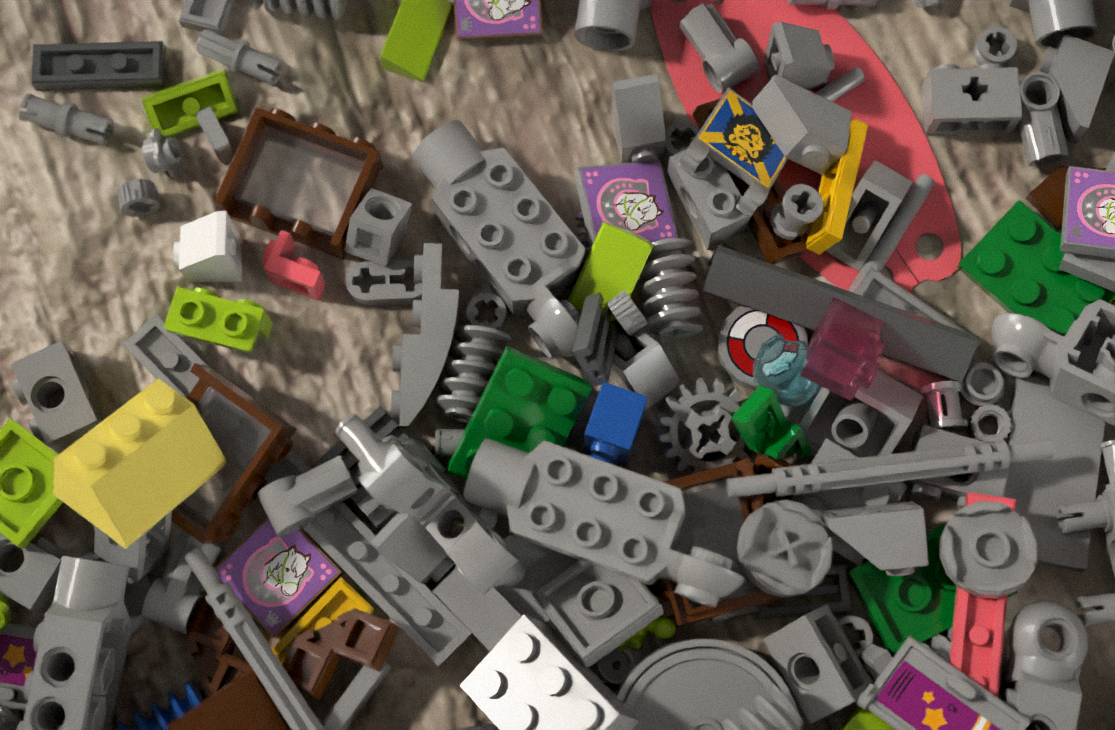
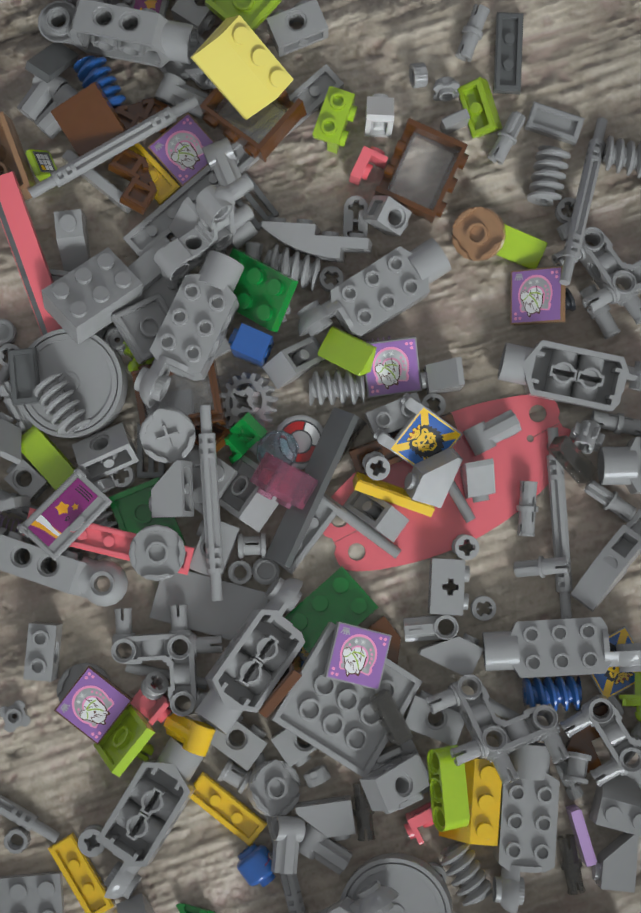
camera: 90 degrees right, 10 degrees up
dark grey tile [572,292,619,387] -> none
light grey axle [607,290,648,336] -> none
none -> medium nougat tile [451,207,506,261]
none -> light grey bush [451,534,479,560]

